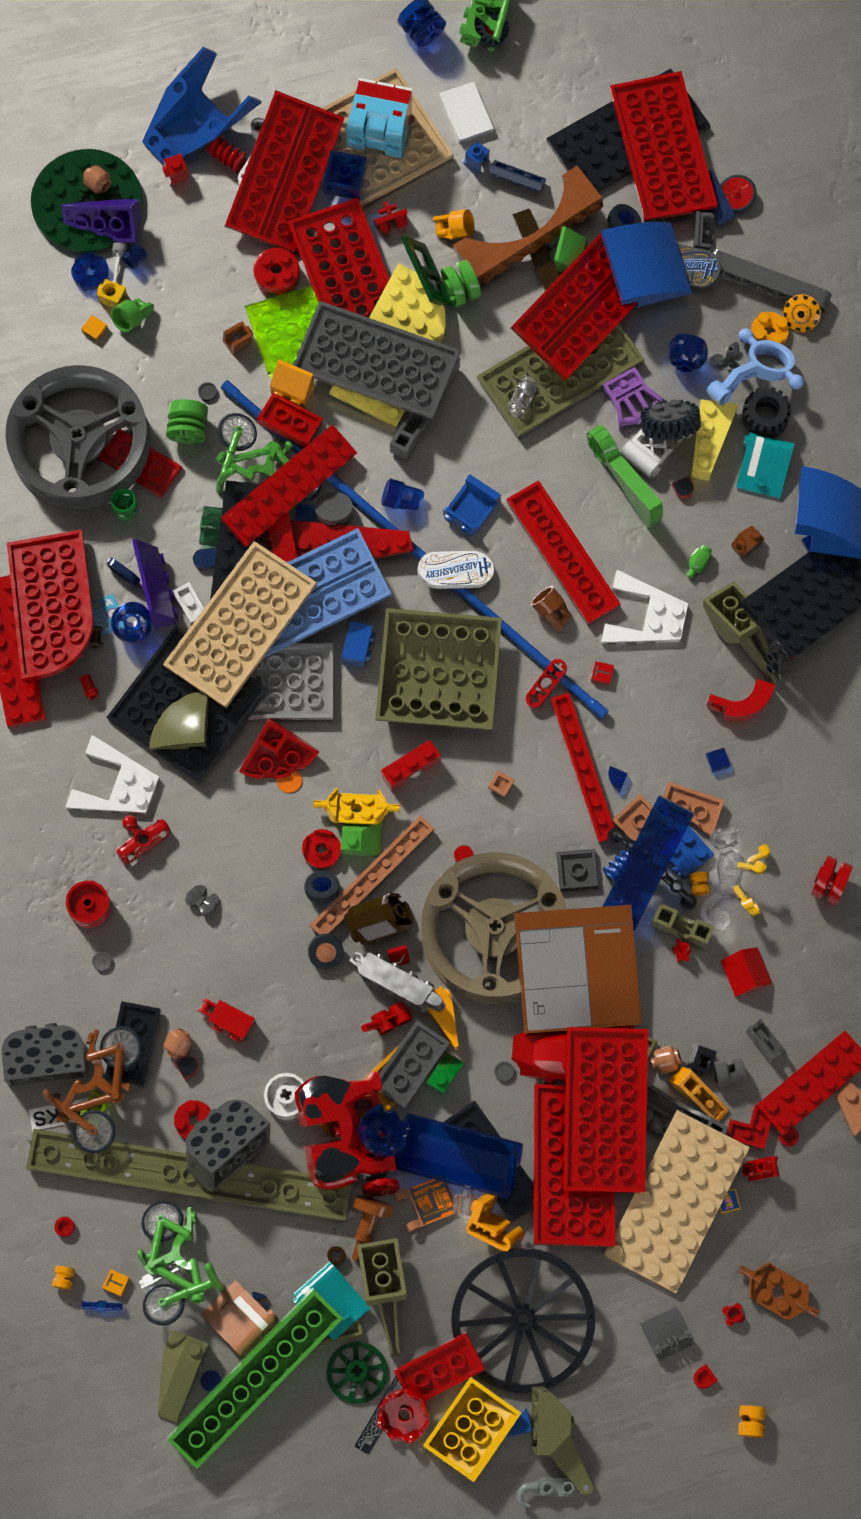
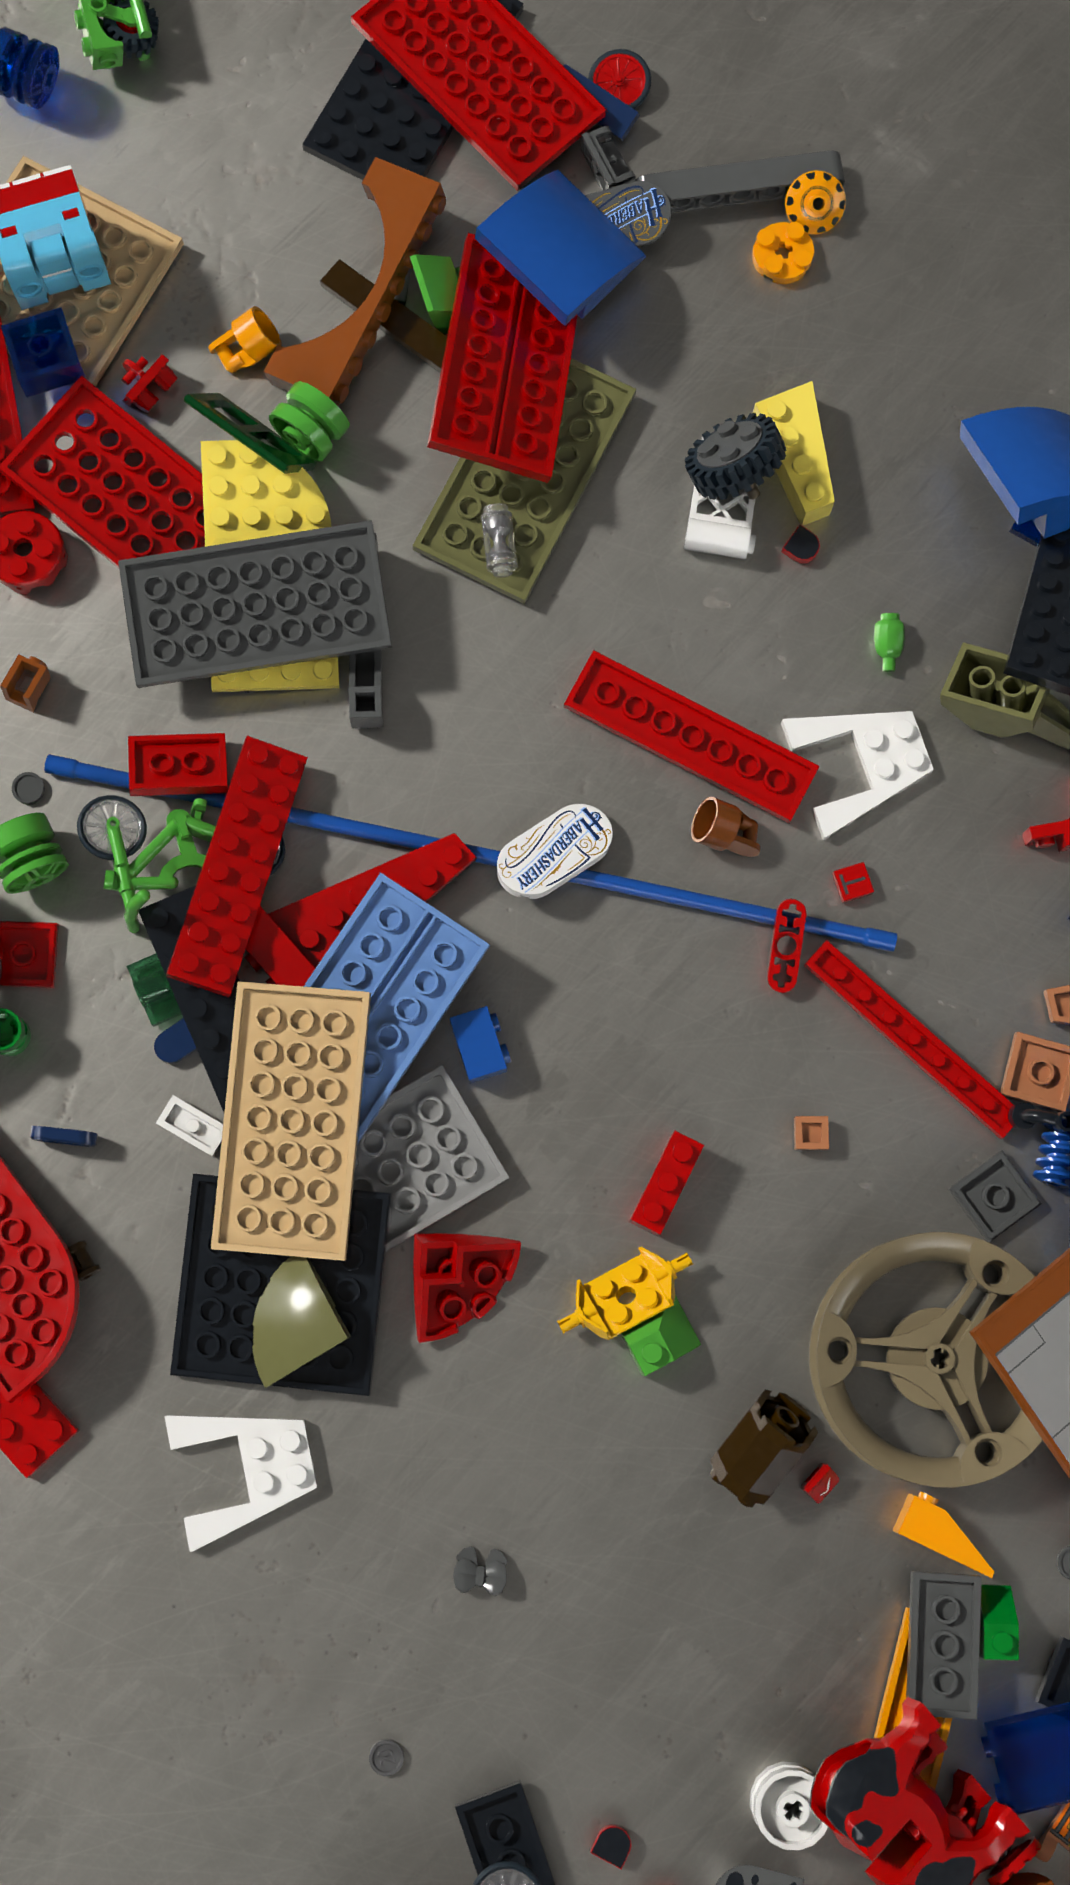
camera: 35 degrees left, 5 degrees up
red wheel [65,880,112,929] -> none
red pin [79,674,99,700] -> none
medium azure sticker [92,593,127,639] -> none
clear blue wheel [111,601,153,644] -> none
red piece [116,815,171,865] -> none
dark purple slope [132,539,178,629] -> none
nougat head [163,1028,193,1059] -> none
red brick [197,998,256,1043] -> none
clear neon green plate [245,286,318,375] -> none
light orange slope [270,360,314,407] -> none
orange sticker [277,771,302,793] -> none
clear blue tile [295,503,316,522] -> none
red plate [302,829,341,869] -> none
black wheel [304,871,340,904] -> none
black wheel [308,934,344,970] -> none
nougat plate [310,815,434,935] -> none
dark grey tile [315,492,353,525] -> none
hinge [350,951,446,1013] -> none
clear blue plate [358,1104,410,1158] -> none
red beam [361,1001,413,1036] -> none
olive slope [375,608,502,730] -> none
clear blue piece [381,478,424,510] -> none
white tile [439,82,494,143] -> none
blue panel [443,474,501,536] -> none
red tile [454,845,474,863] -> none
blue window [462,142,490,174] -> none
dark blue plate [489,160,546,191] -> none
bright green piece [586,425,663,529] -> none
medium lavender plate [602,367,664,428] -> none
black wheel [608,204,641,228] -> none
clear blue tile [608,766,628,792] -> none
clear blue wheel [667,334,708,373] -> none
light blue piece [706,328,804,405] -> none
dark grey plant [710,342,740,372] -> none
dark orange bracket [731,525,765,558] -> none
teal door [736,432,794,498] -> none
black tyre [742,386,791,438] -> none

